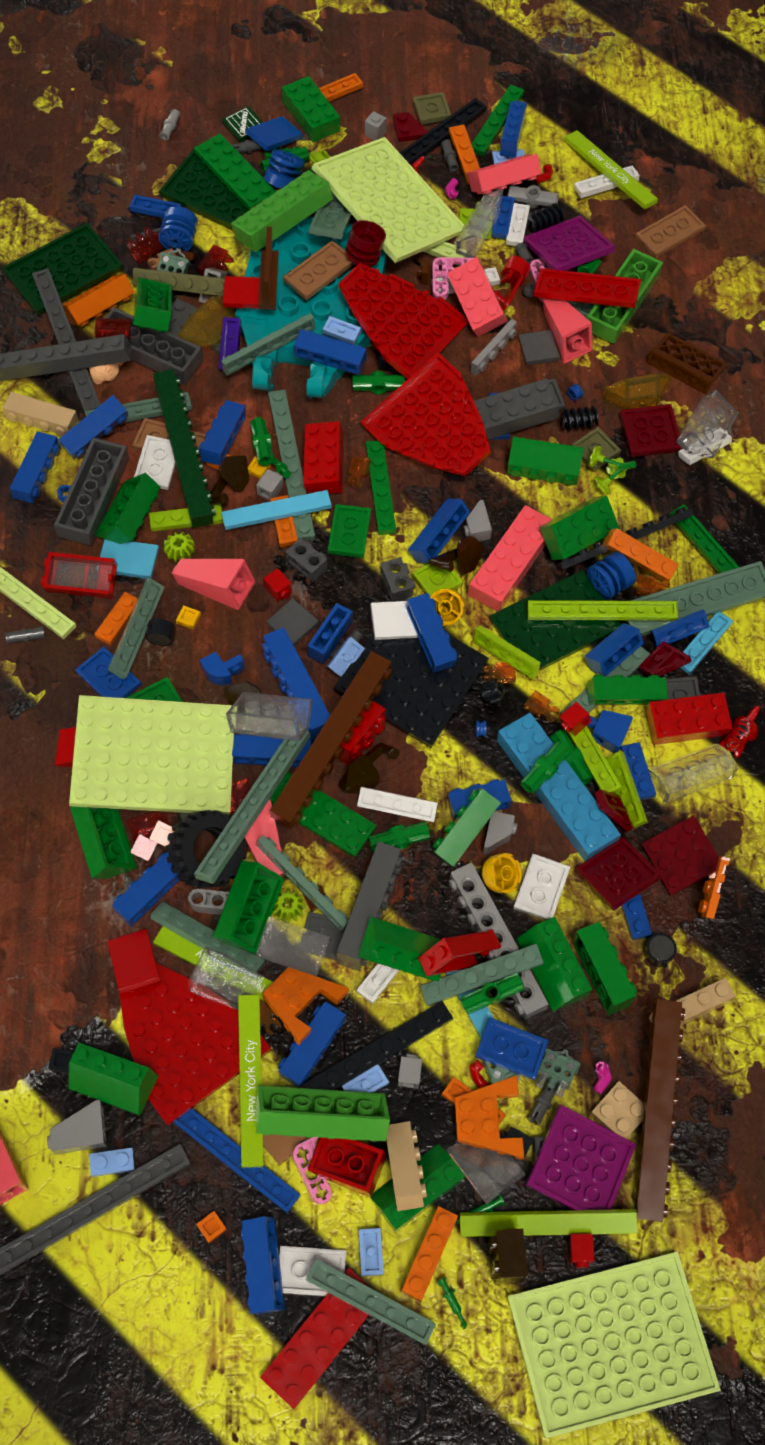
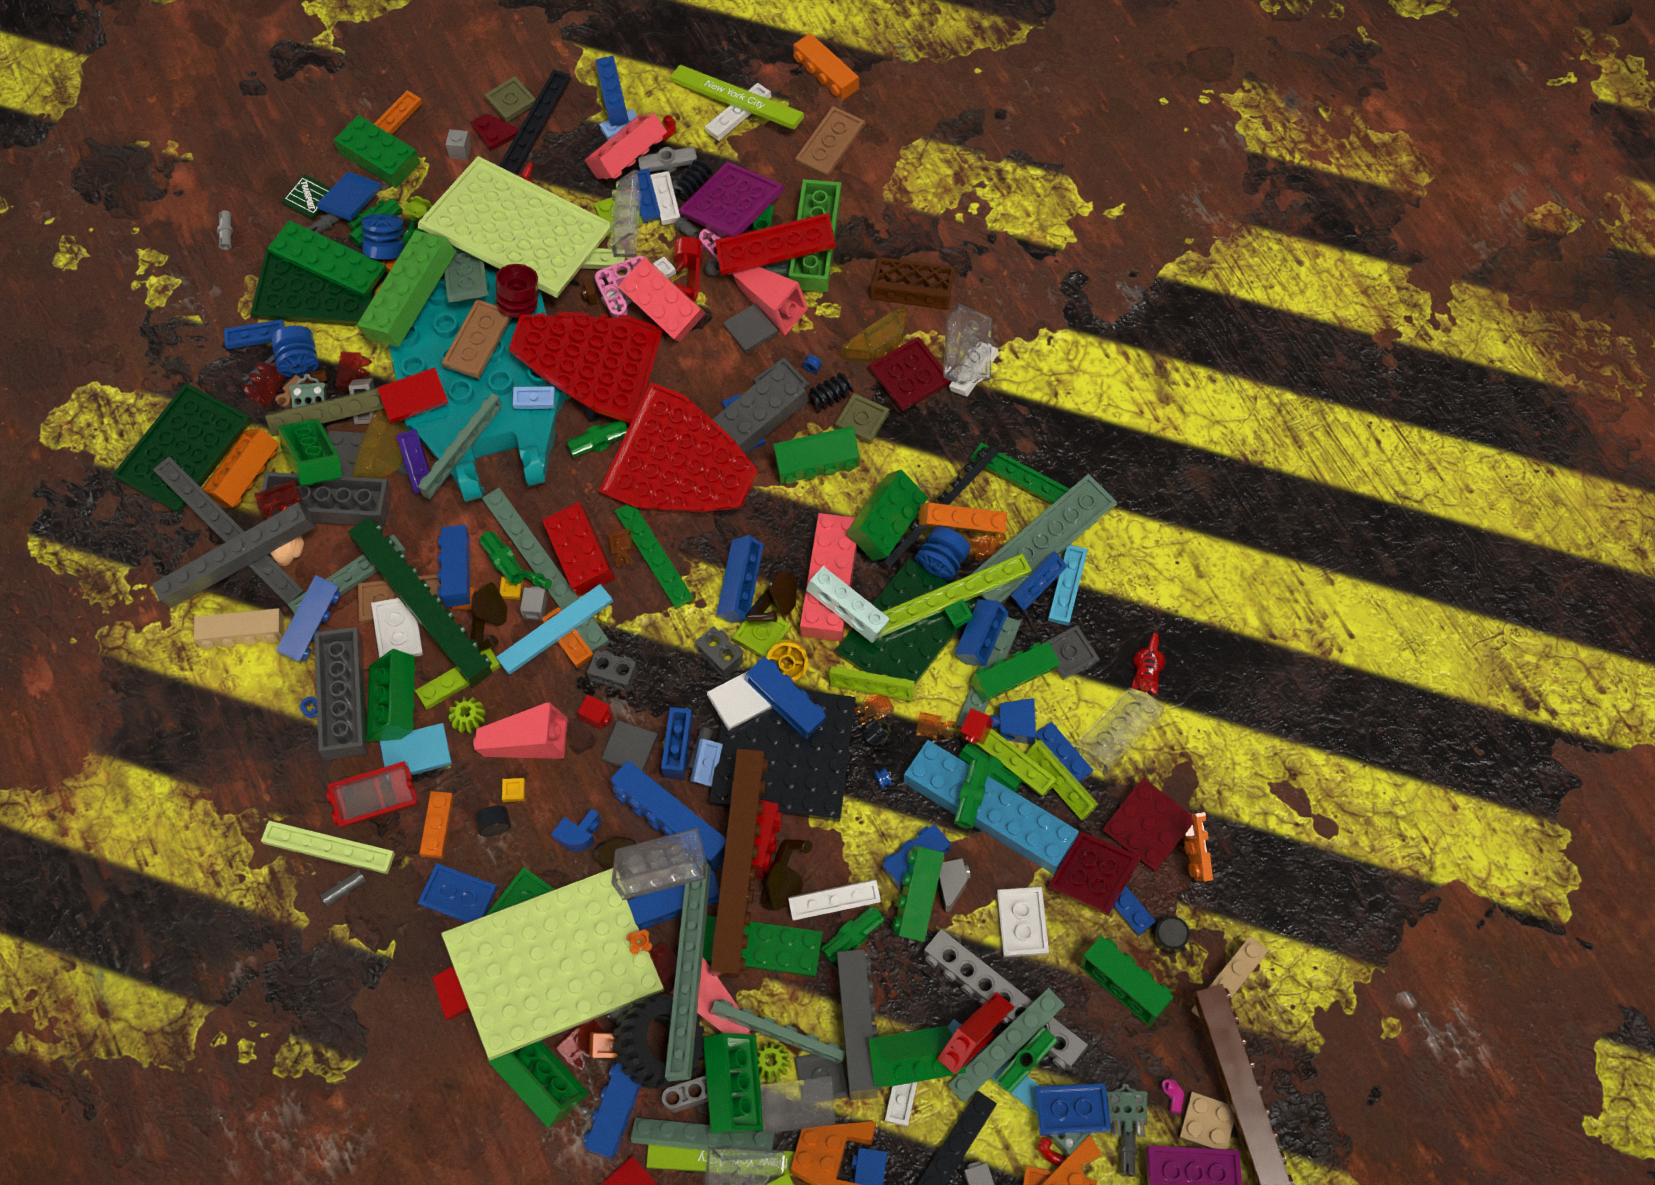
camera: 20 degrees left, 0 degrees up
blue brick [10,431,61,504] -> none
sand green plate [108,577,165,680] -> none
brick [130,834,158,862] -> none
reddish brown fence [258,227,279,310] -> none
blue brick [293,329,367,375] -> none
green plate [328,504,371,558] -> none
dark grey pin [441,139,459,172] -> none
dark pink arm [445,178,458,199] -> none
orange plate [449,124,480,185] -> none
light grey slope [463,500,492,541] -> none
light grey plate [471,319,517,376] -> none
green plate [472,84,525,157] -> none
yellow cylinder [482,853,522,893] -> none
green slope [516,917,592,1012] -> none
lime plant [590,446,636,494] -> none
dark red wing [595,789,634,832] -> none
dark red wing [638,641,692,677] -> none
red brick [645,692,733,745] -> none
none -> orange plate [627,930,652,955]
none -> orange brick [793,33,859,101]
none -> light aqua brick [806,566,890,643]
none -> green plate [945,599,974,629]

